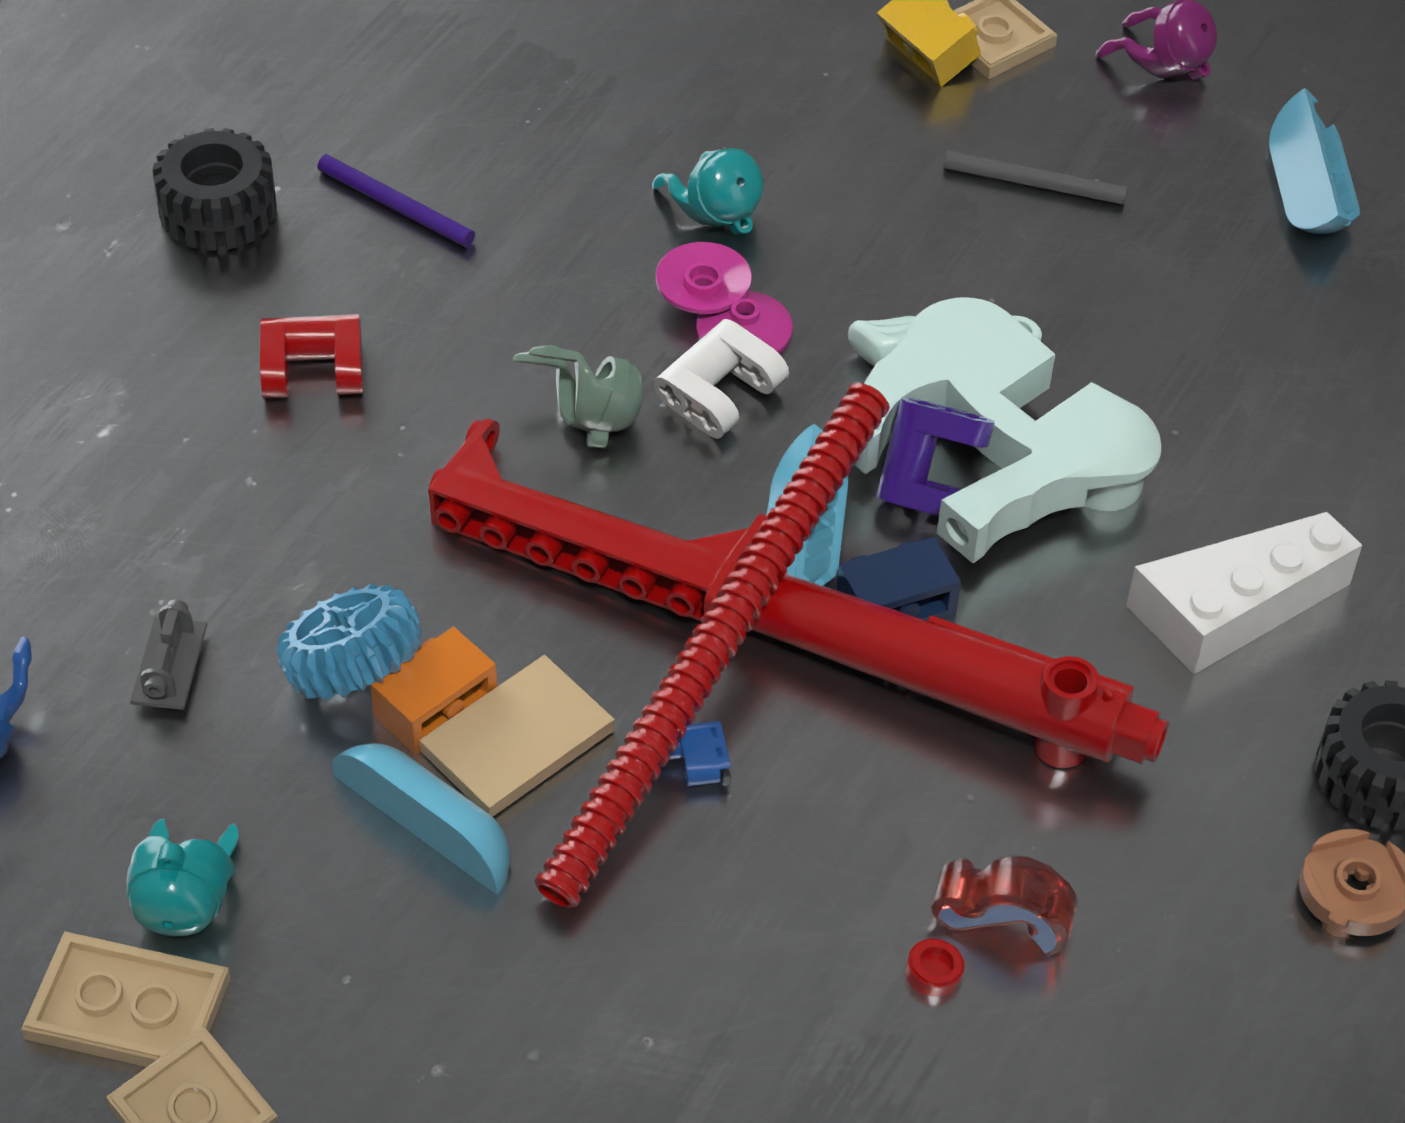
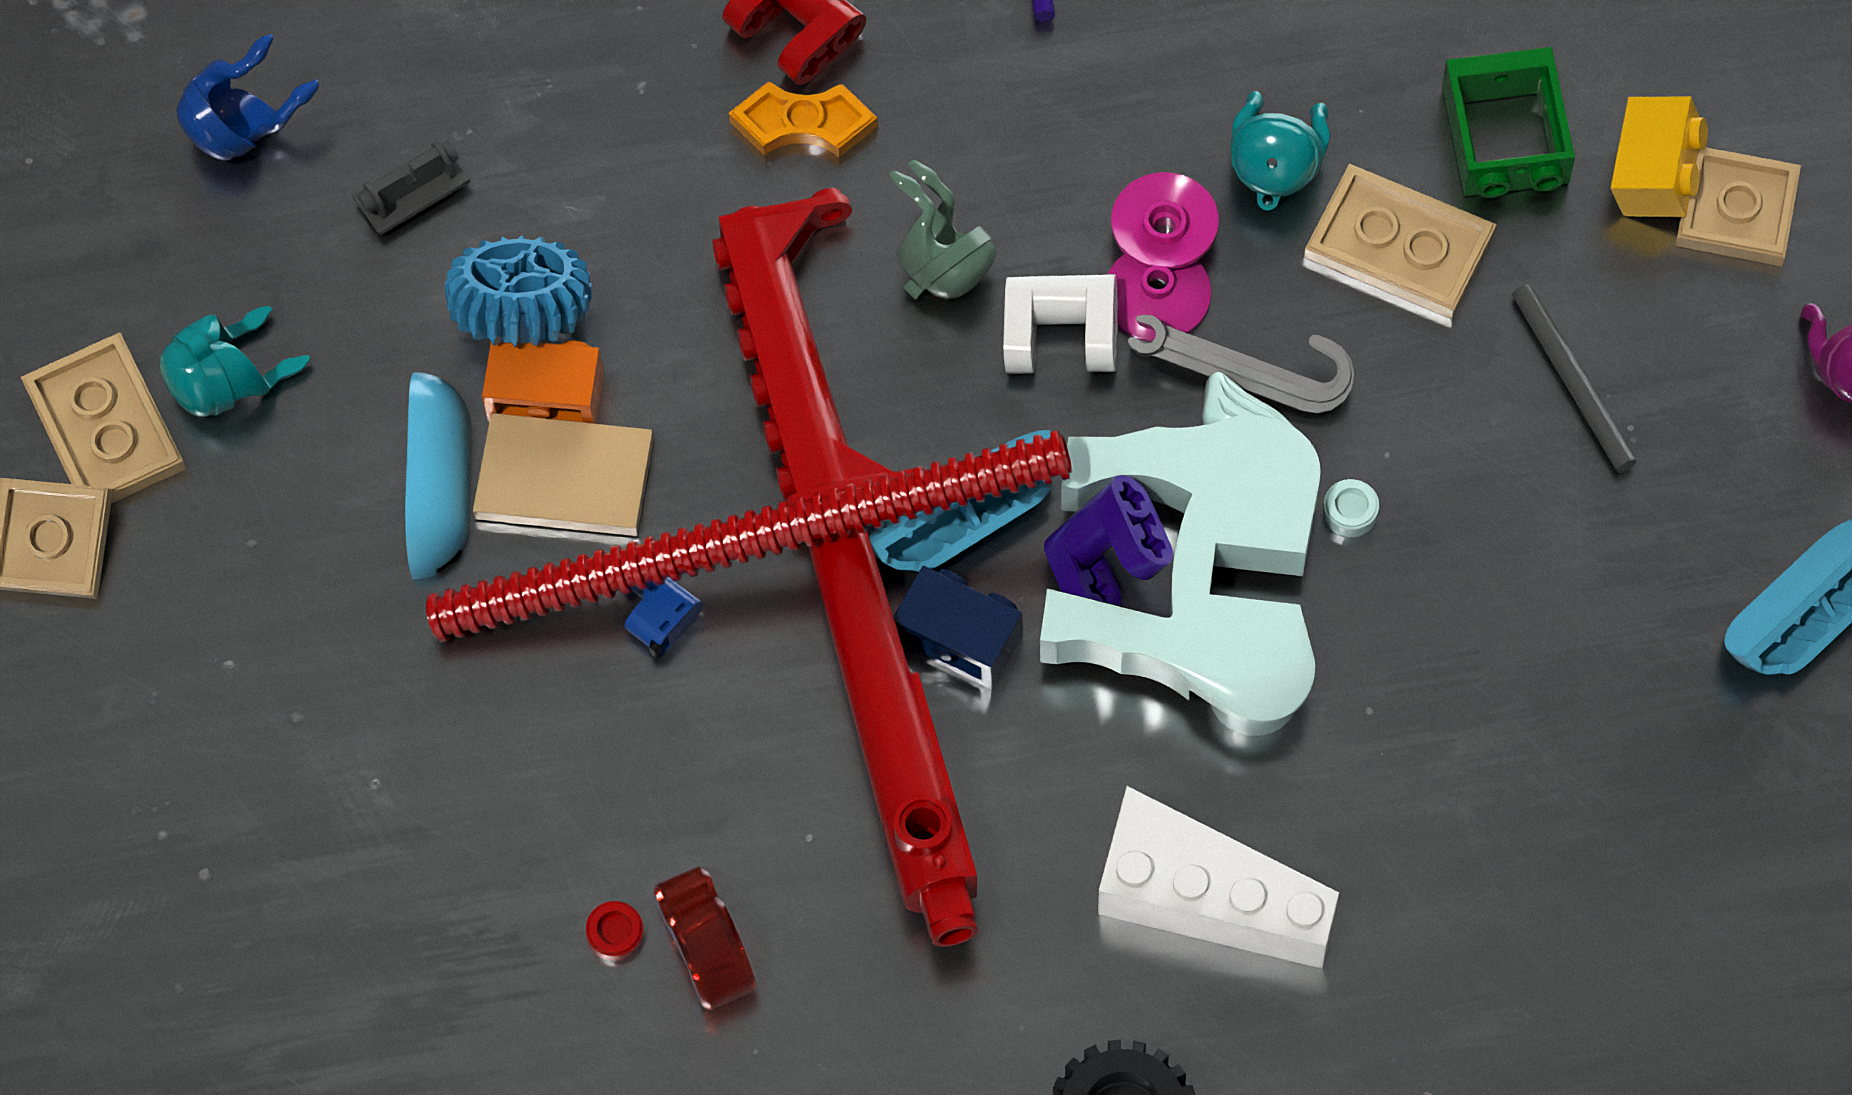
camera: 55 degrees right, 15 degrees up
none -> light orange tile [729,82,878,158]
none -> light grey piece [1128,314,1354,414]
none -> tan tile [1304,164,1497,319]
none -> green window [1442,47,1575,198]

